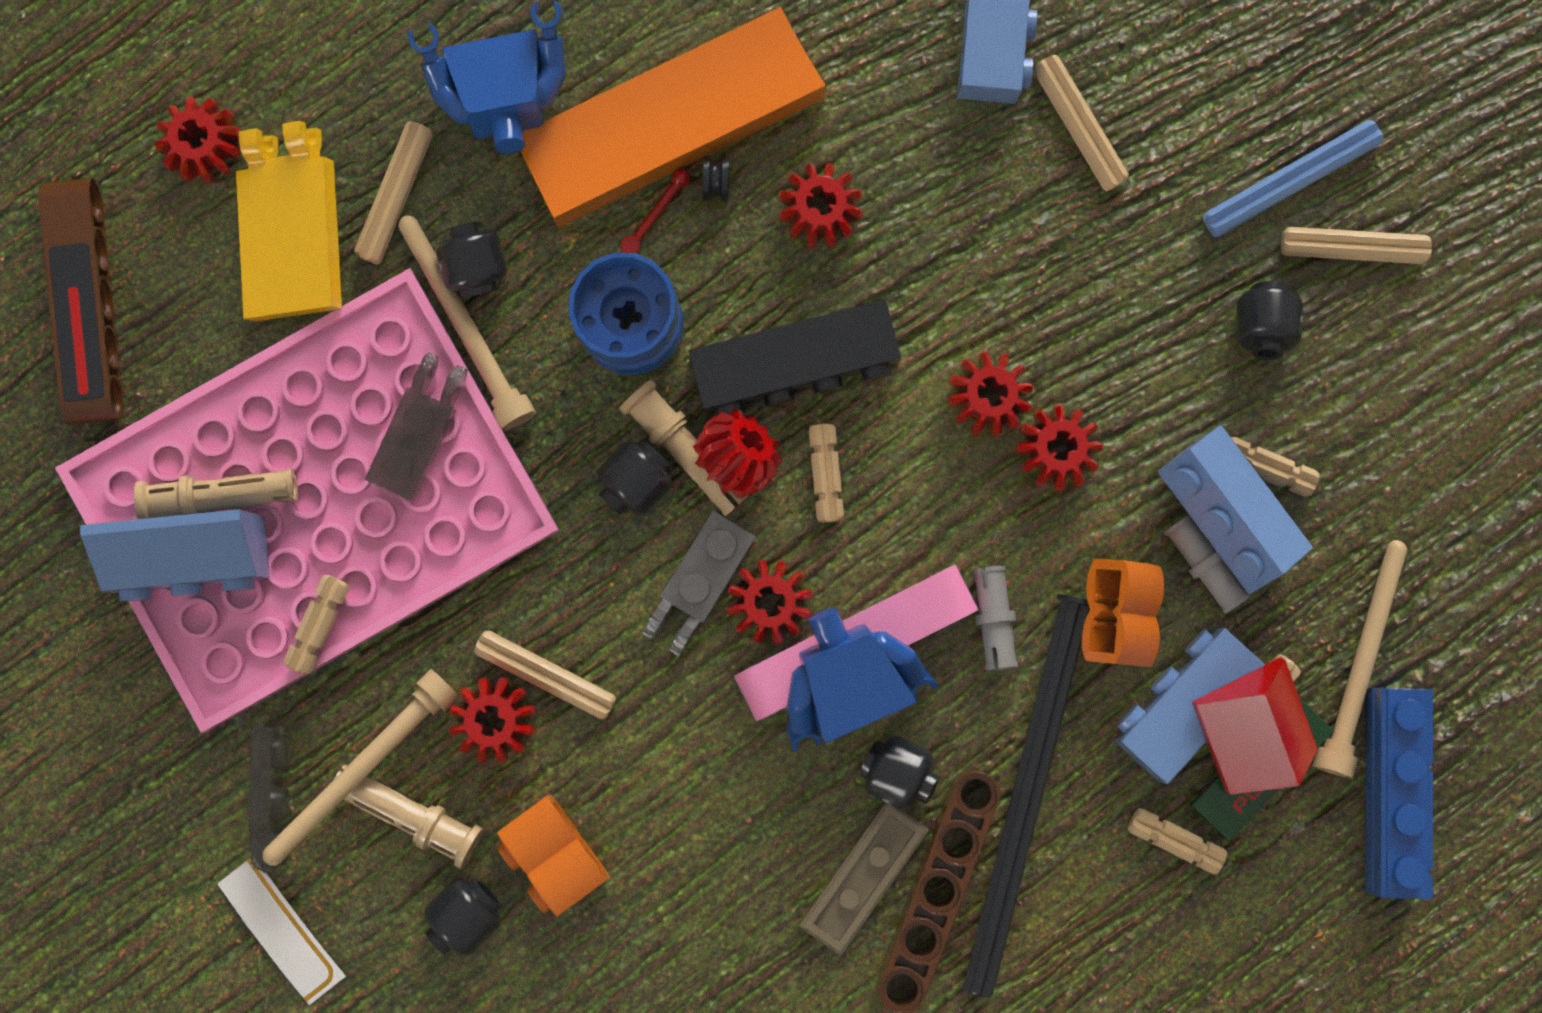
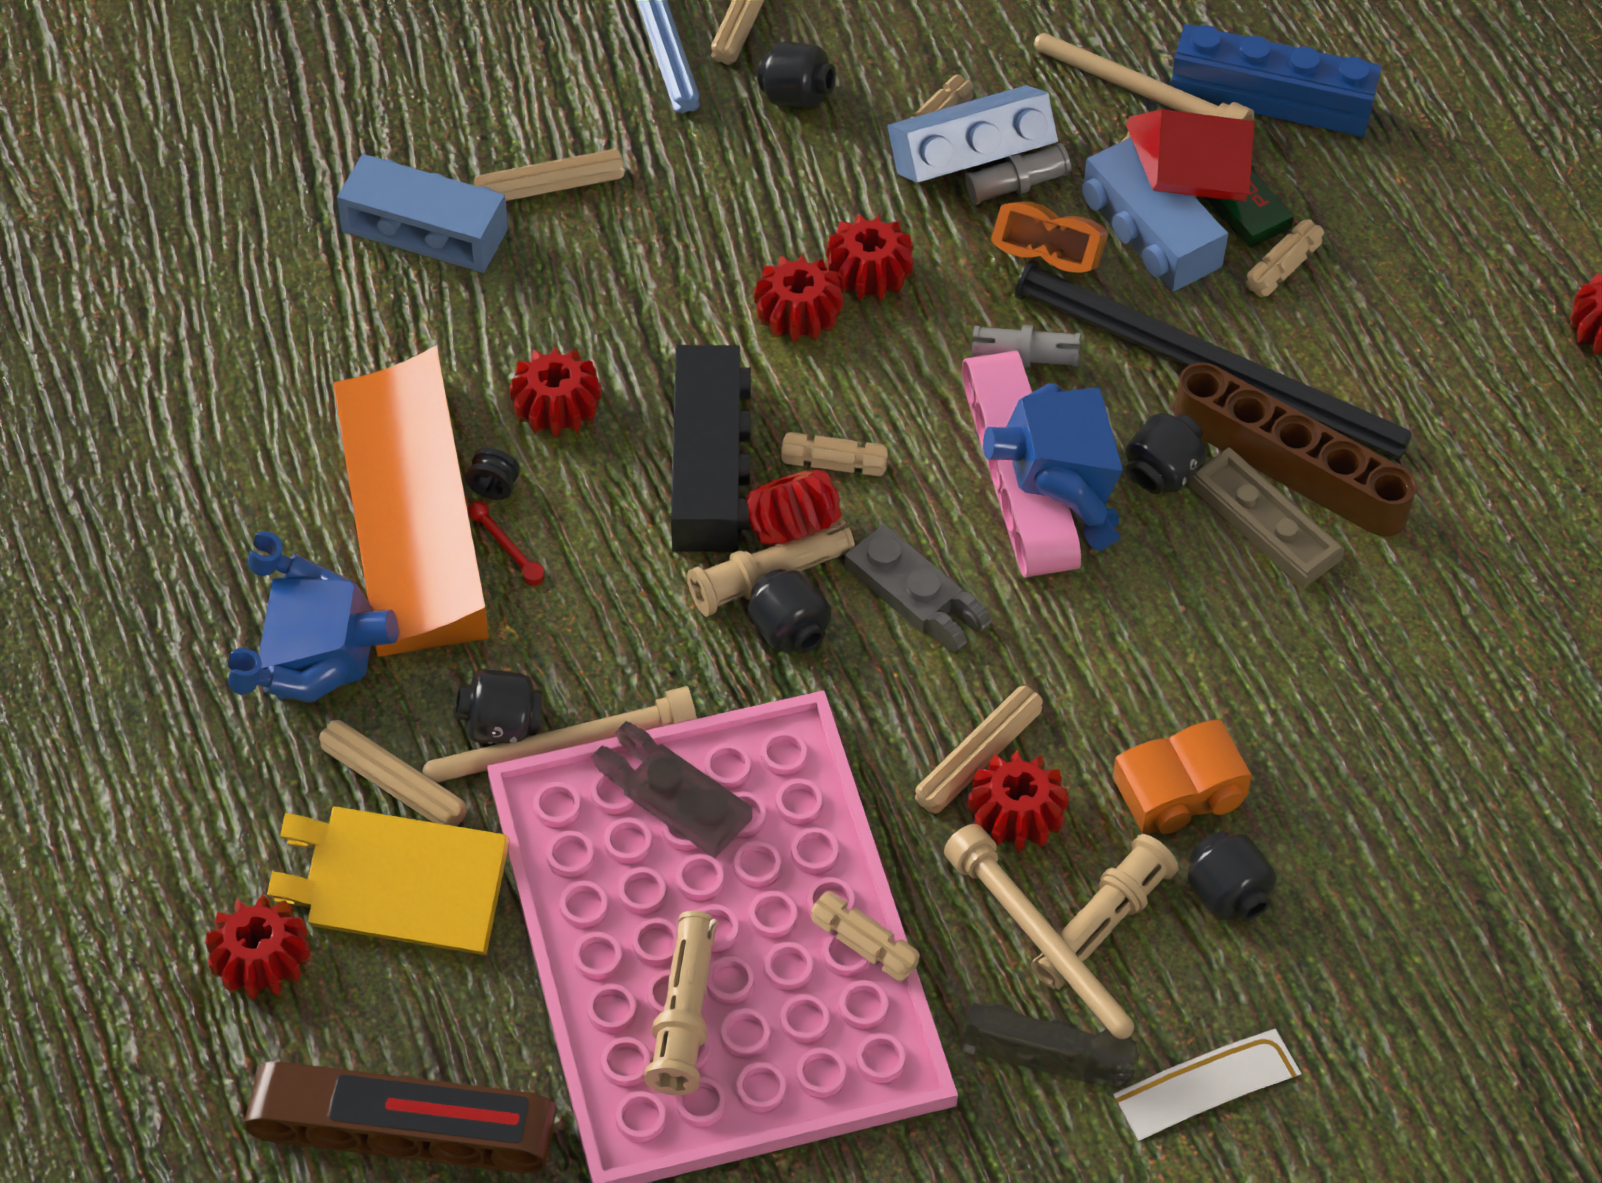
camera: 75 degrees left, 30 degrees down
medium blue slope [80,509,270,602] -> none
blue wheel [568,253,684,375] -> none
red gear [727,559,813,645] -> none

